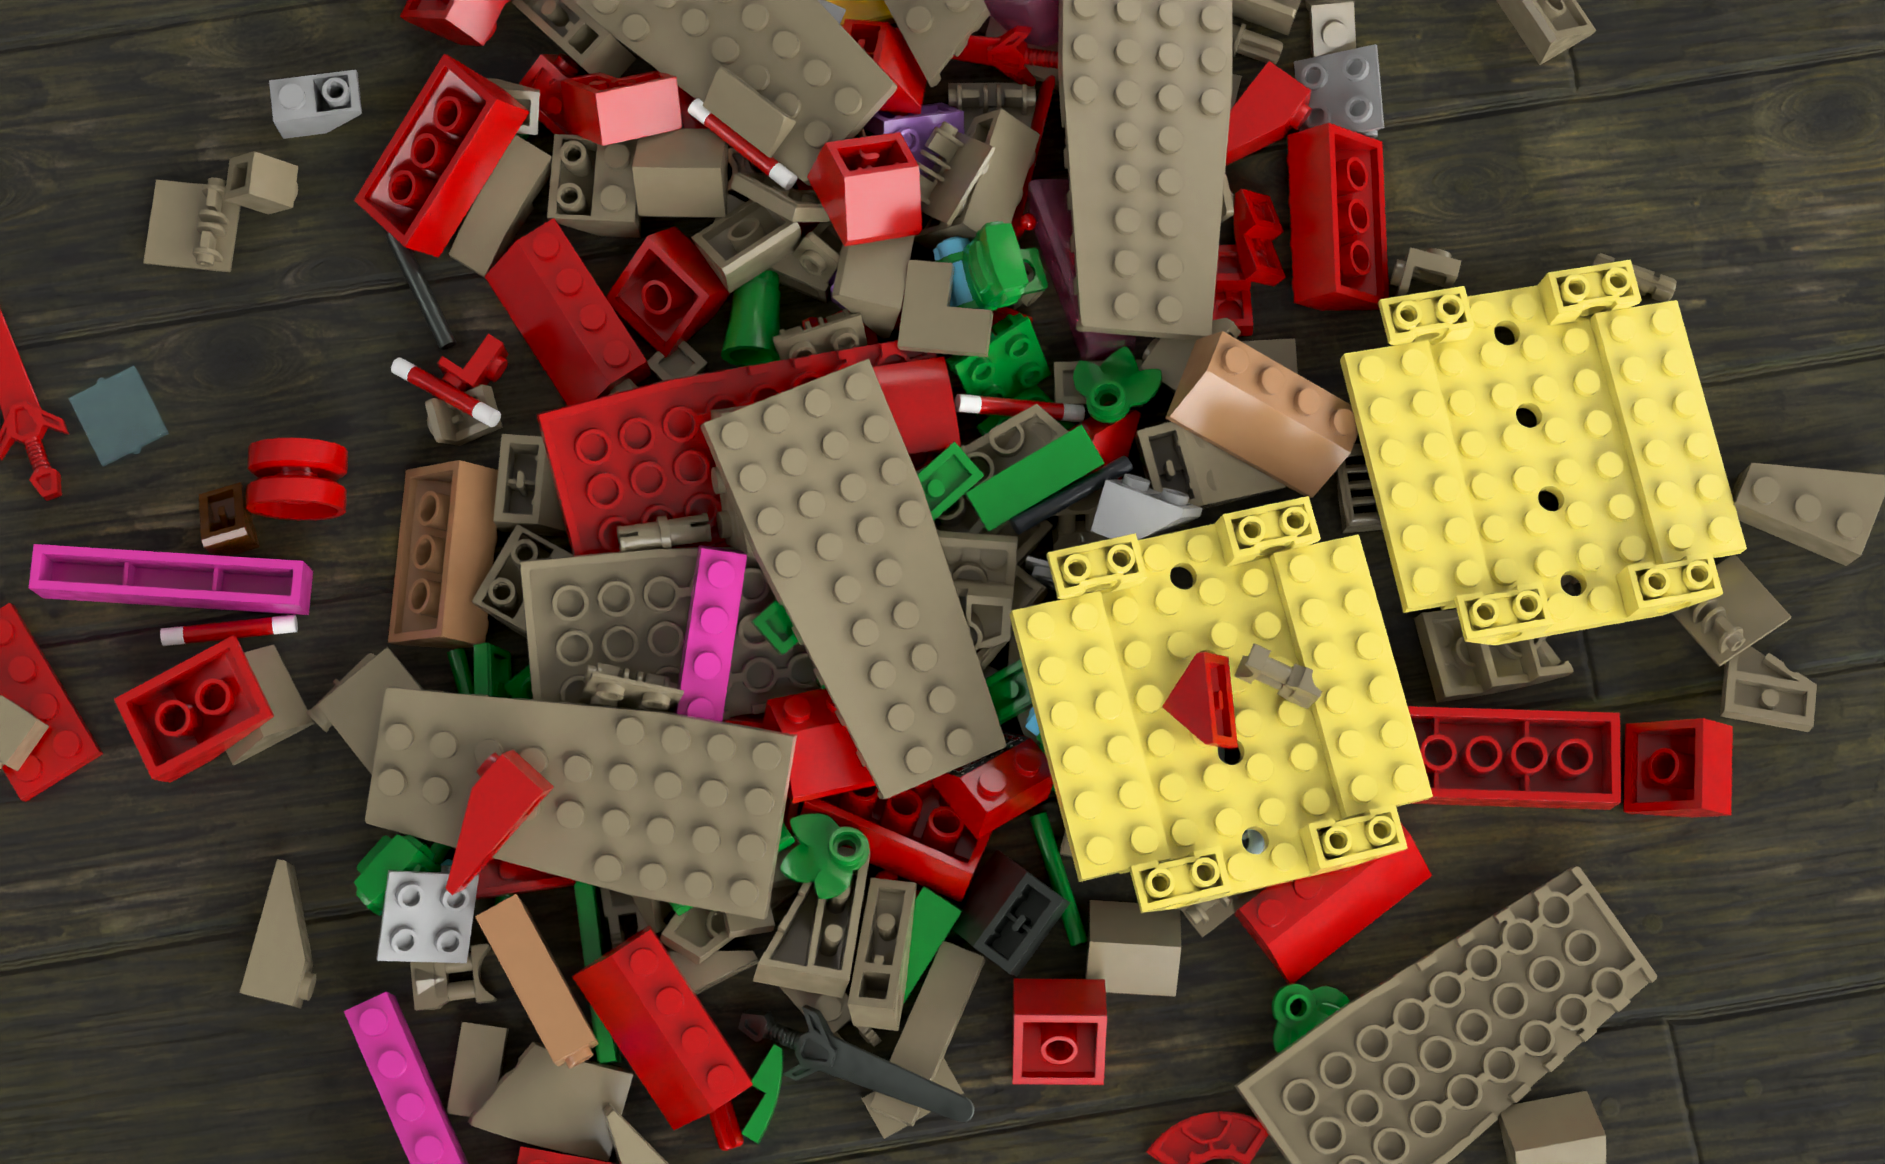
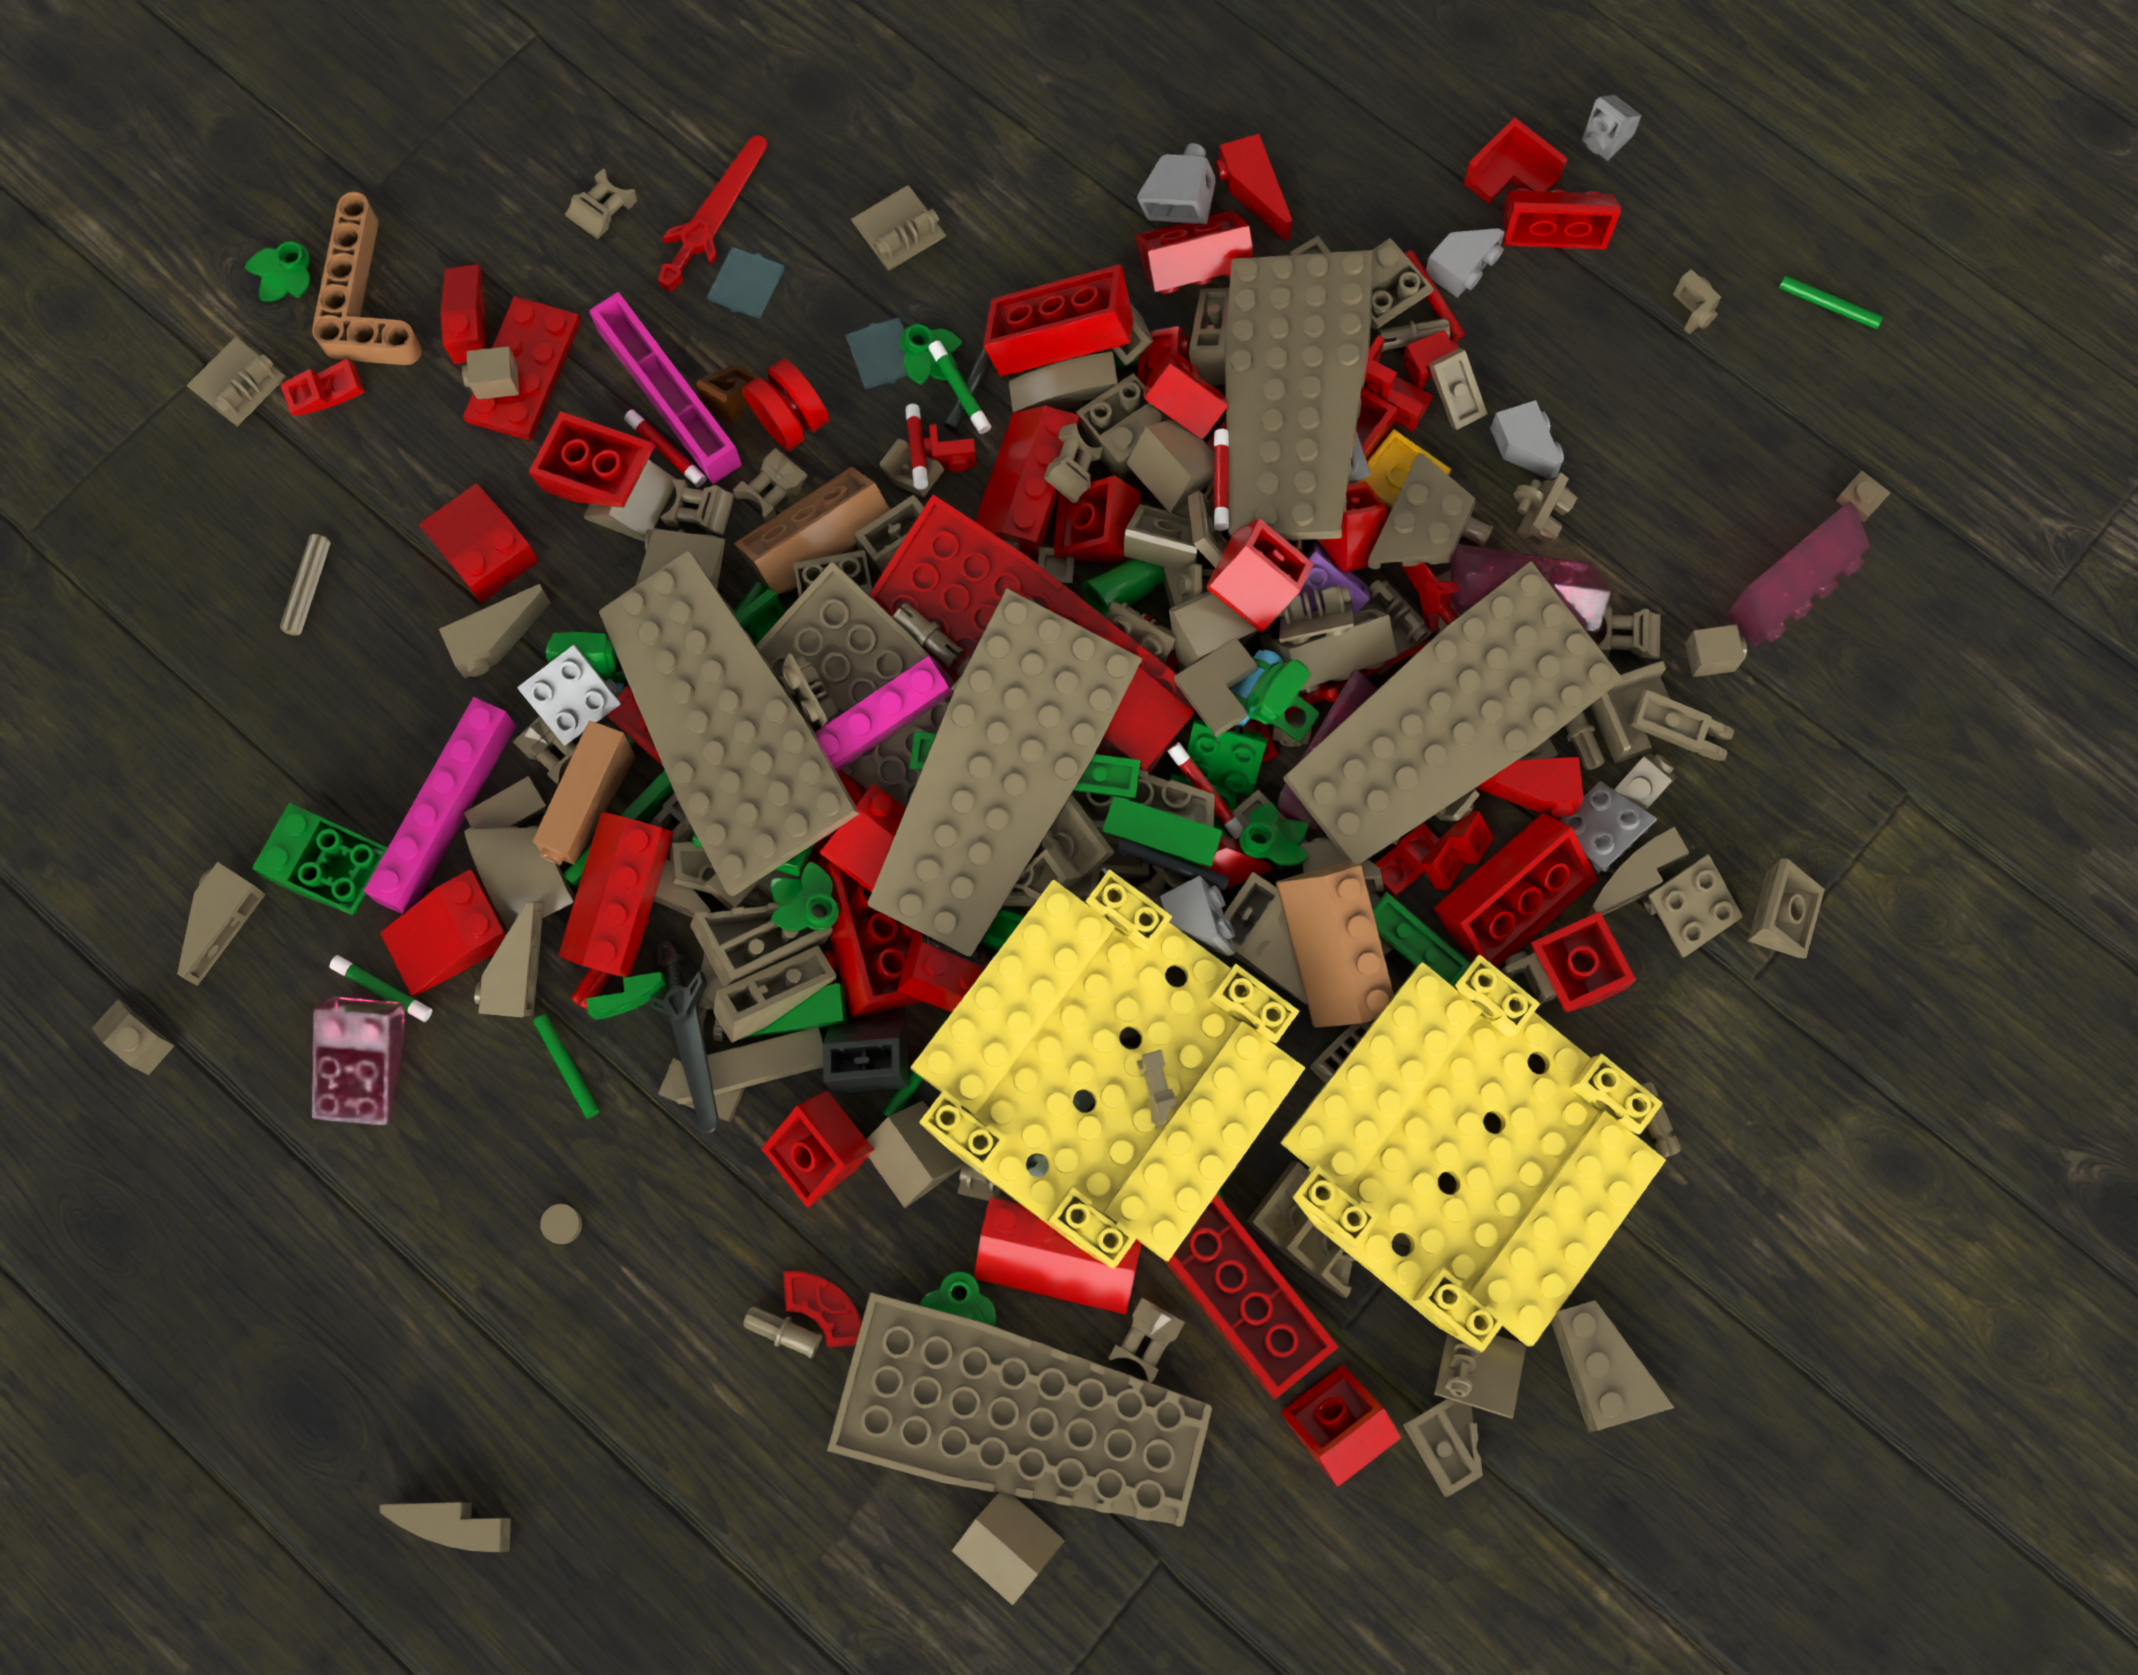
camera: 55 degrees right, 5 degrees down
dark tan brick [224,151,298,215] -> none
light grey slope [269,70,362,139] -> none
red slope [446,750,554,895] -> none
dark tan slope [703,66,796,158] -> none
red slope [1162,652,1238,749] -> none
none -> dark tan axle [280,534,330,636]
none -> red slope [419,483,540,604]
none -> dark tan piece [660,479,735,535]
none -> dark tan piece [733,448,808,523]
none -> clear light blue piece [845,317,908,390]
none -> green plate [900,324,962,385]
none -> green bar [928,341,991,434]
none -> dark tan piece [1044,423,1103,503]
none -> dark tan piece [1109,1298,1185,1383]
none -> green tile [1372,892,1470,988]
none -> red slope [1530,911,1636,1013]
none -> dark tan slope [1585,826,1689,917]
none -> dark tan hinge [1644,854,1743,958]

